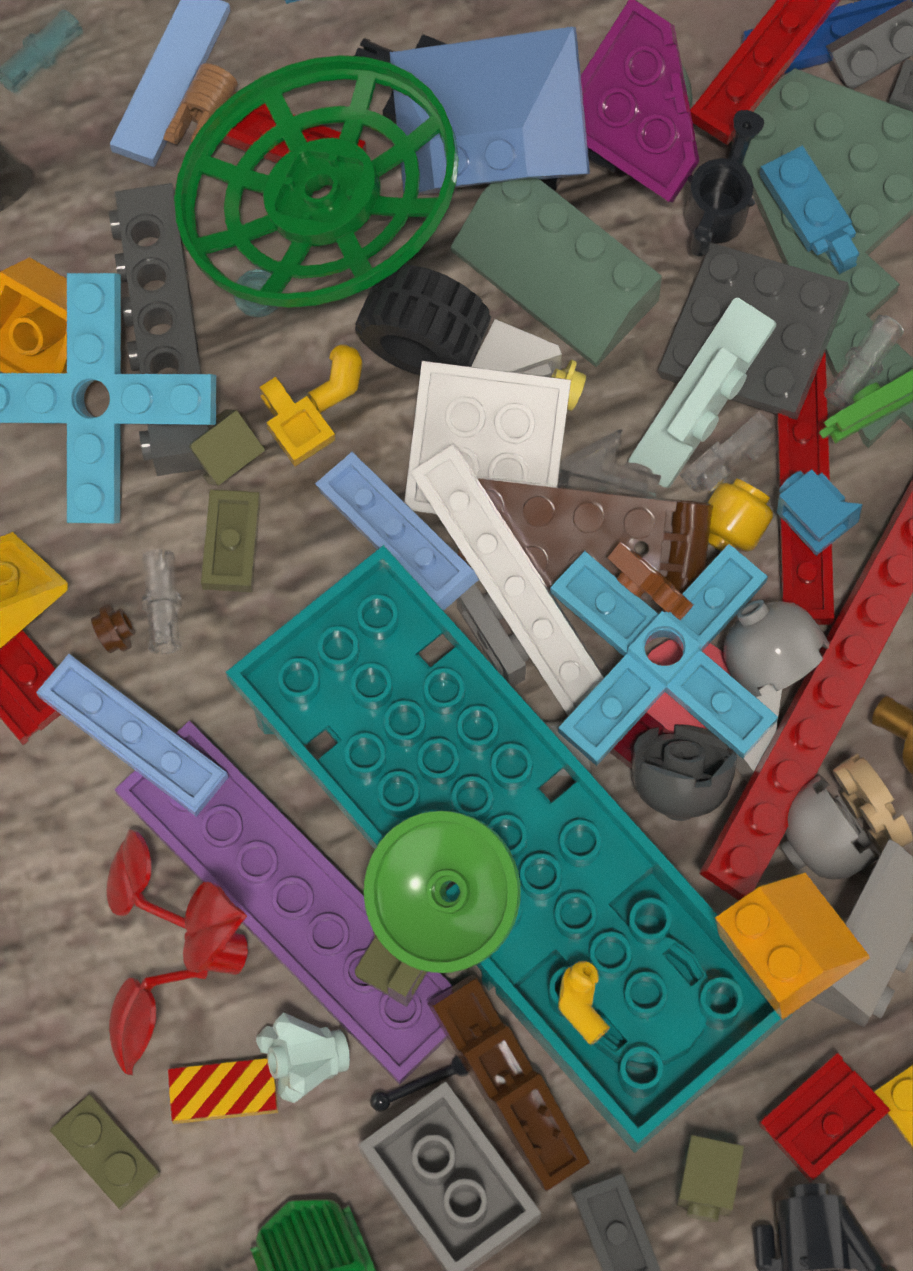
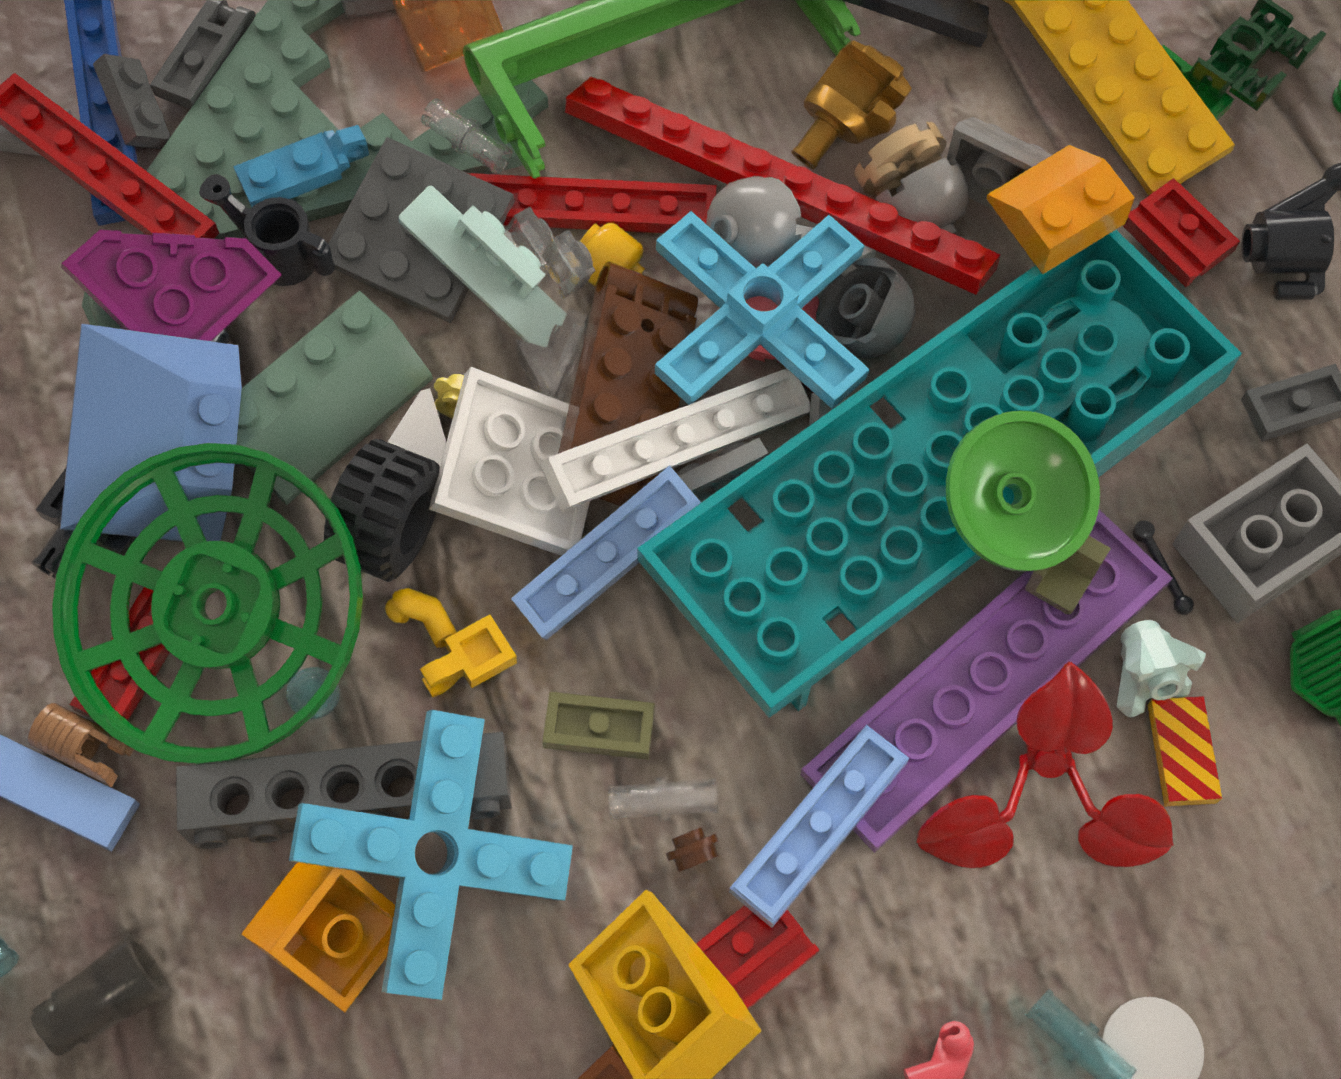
camera: 90 degrees left, 5 degrees down
olive plate [50,1094,160,1211] -> none
olive panel [189,409,265,486] -> none
reddish brown slope [427,975,590,1192] -> none
yellow arm [558,961,610,1045] -> none
dark orange plate [607,542,694,621] -> none
olive brick [676,1135,744,1222] -> none
dark azure window [777,469,863,556] -> none

